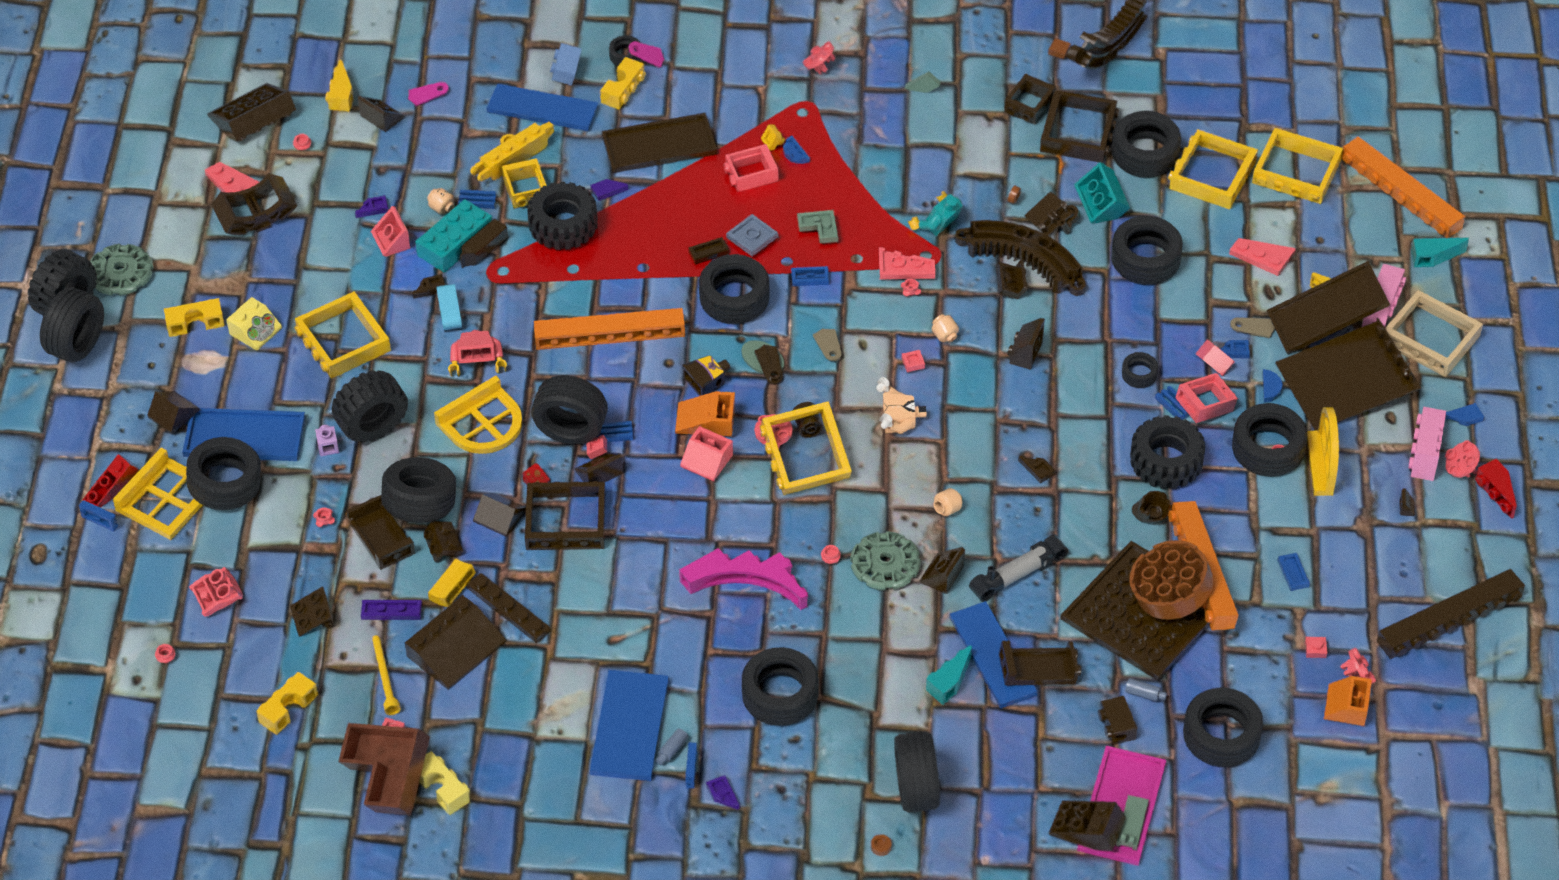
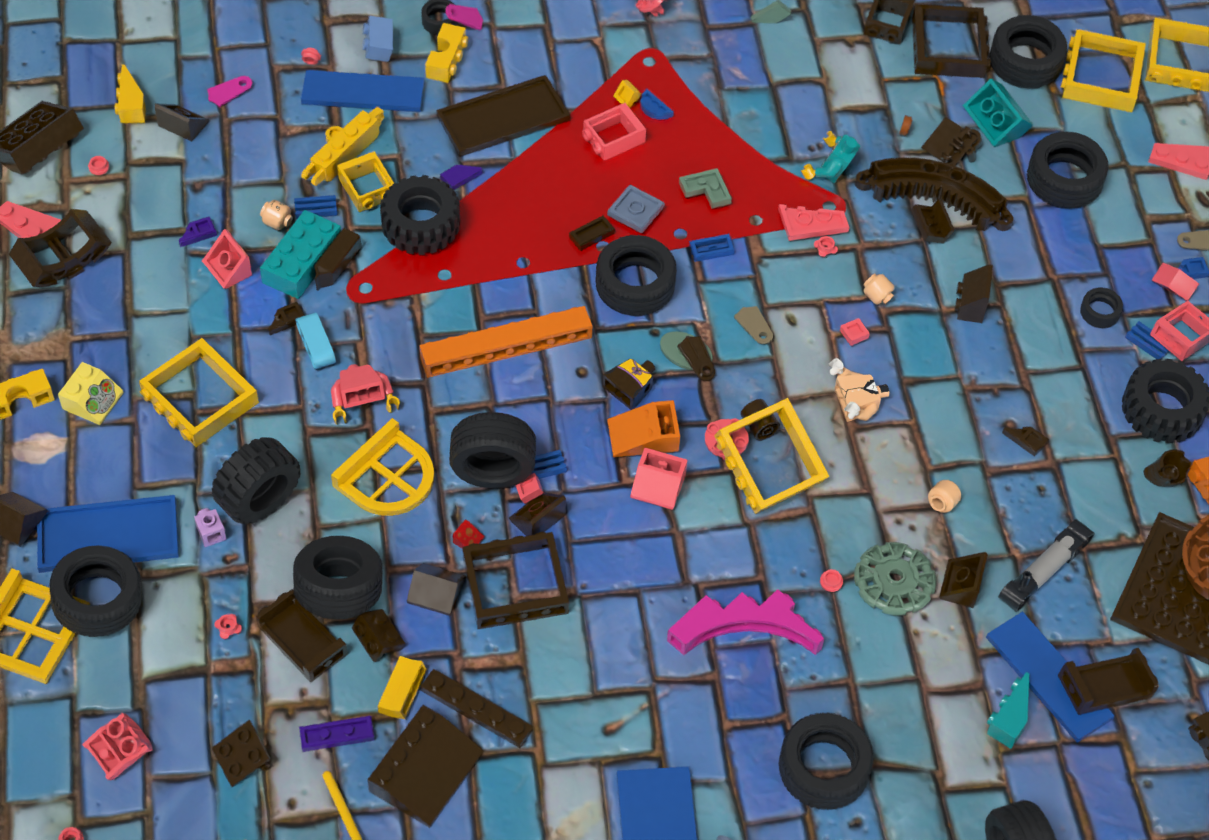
camera: 15 degrees left, 5 degrees up
none -> coral plate [301,47,321,65]

